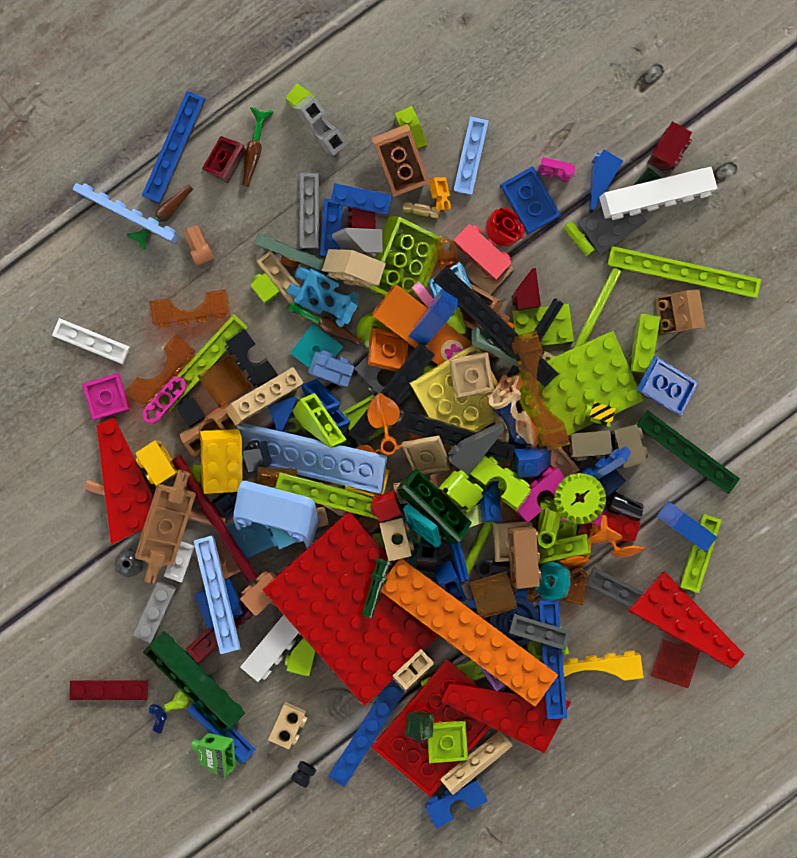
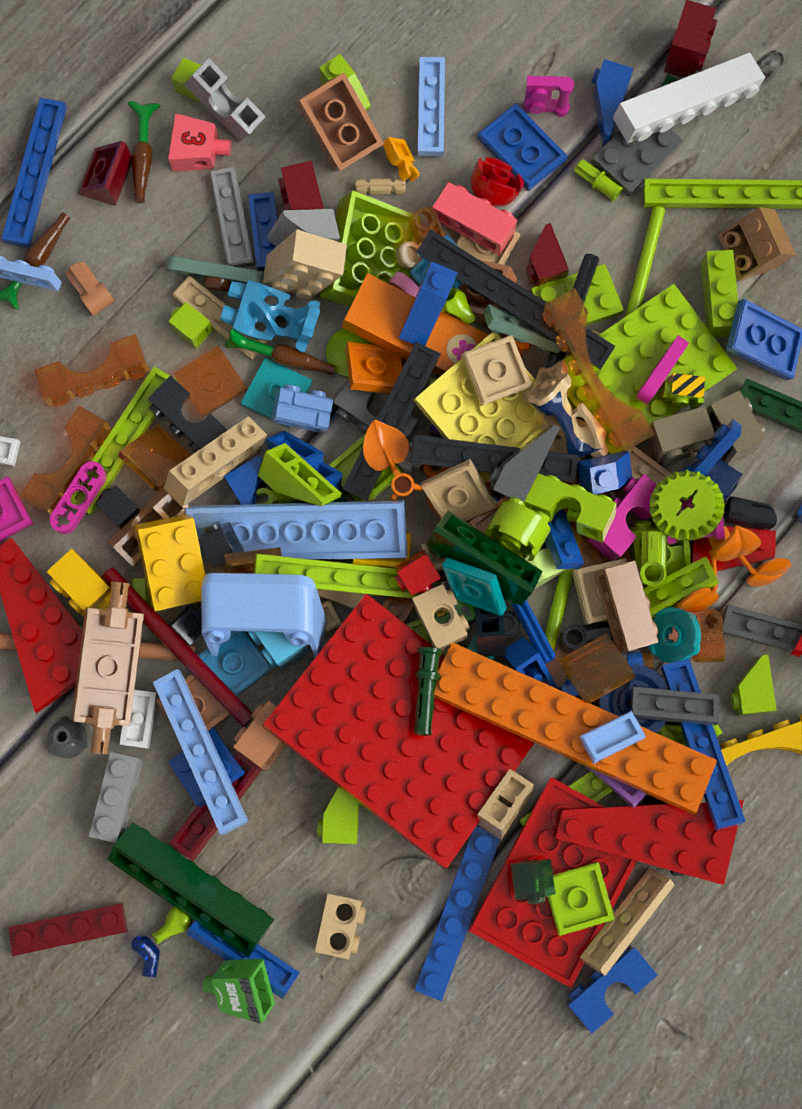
camera: 10 degrees left, 10 degrees down
white brick [240,615,301,682] -> none
black wheel [291,761,317,788] -> none
blue plate [330,183,392,215] -> none
none -> coral torso [168,114,231,171]
none -> clear orange tile [174,345,248,418]
none -> tan tile [396,241,423,270]
none -> light blue tile [579,711,646,764]
none -> dark pink beam [635,335,689,405]
none -> lime slope [730,655,777,717]

